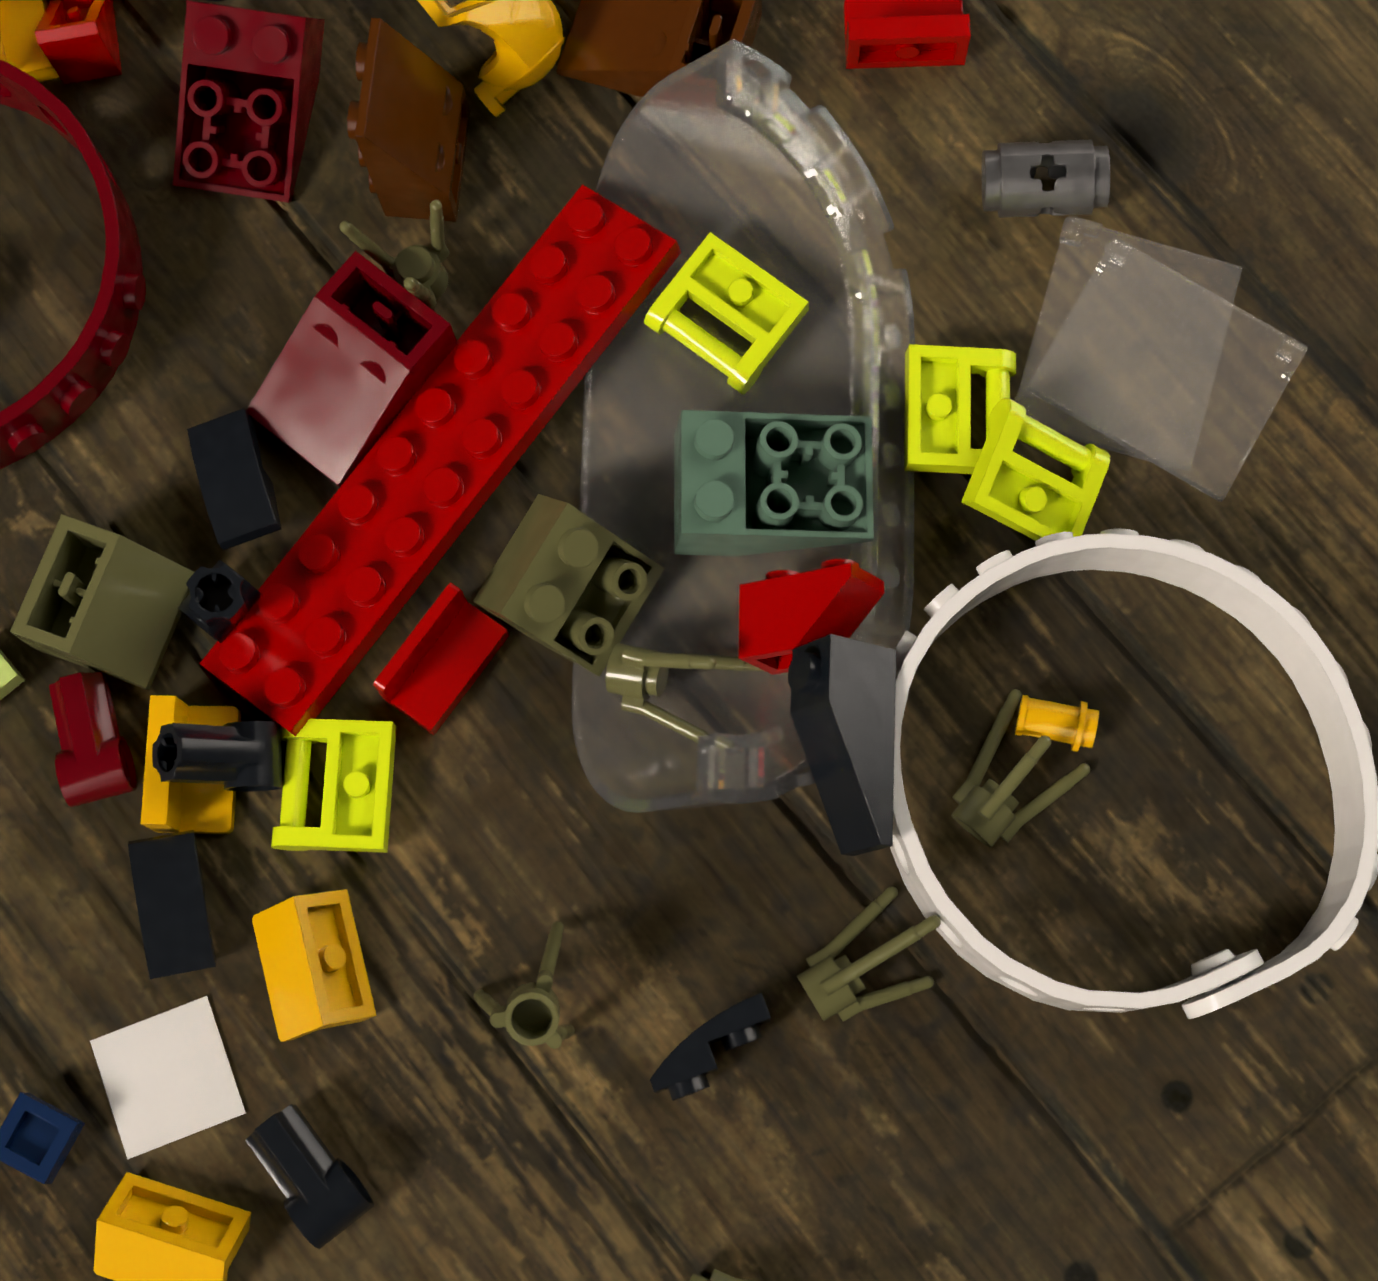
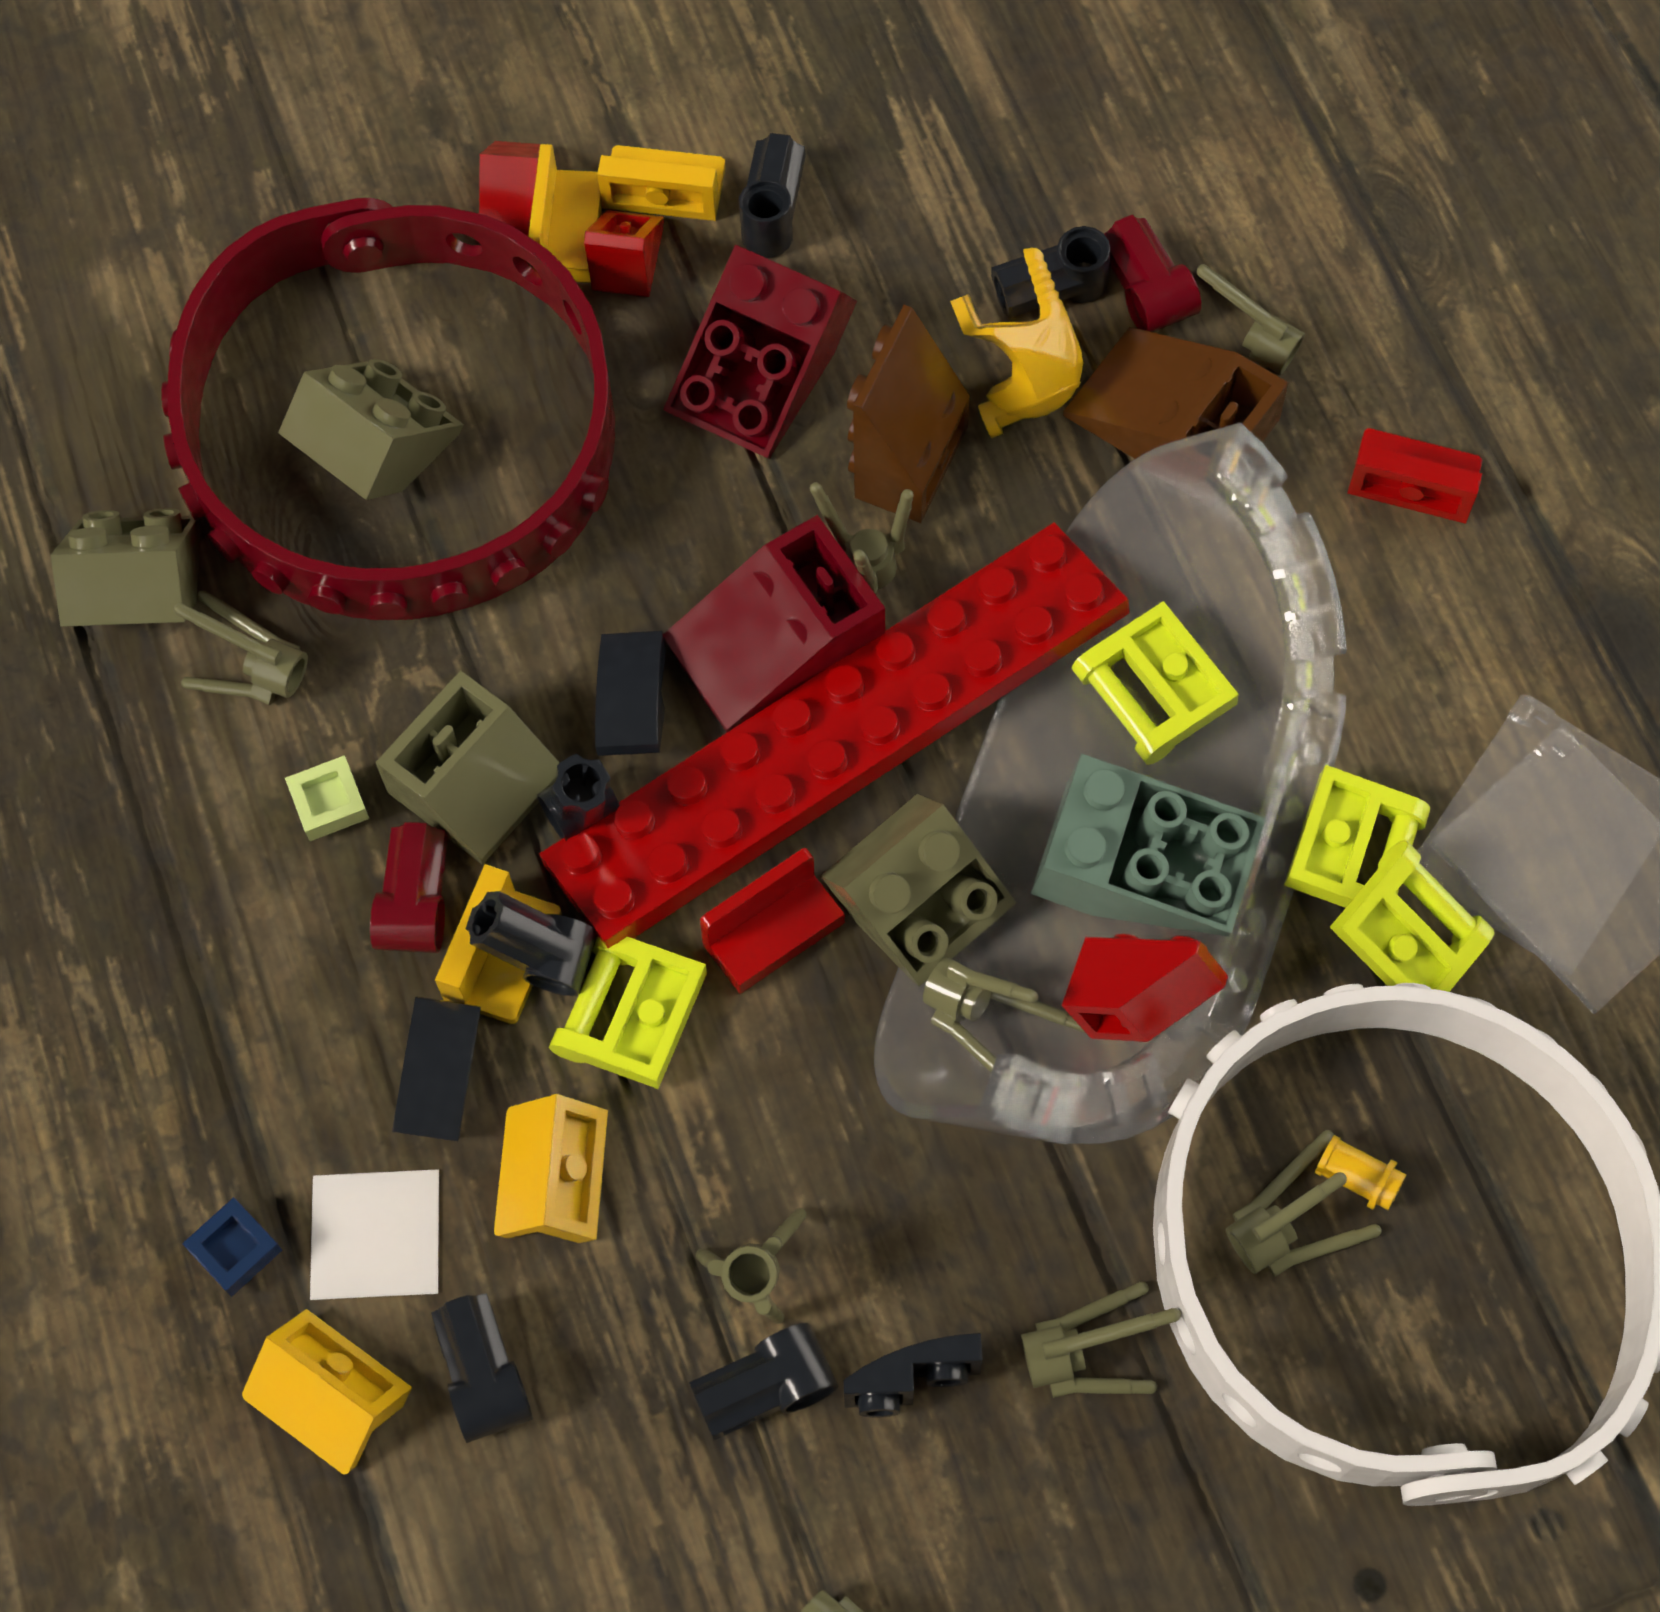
camera: 15 degrees right, 10 degrees down
black slope [788,634,896,856] -> none
flat silver piece [981,140,1110,218] -> none
none -> black piece [689,1323,839,1440]

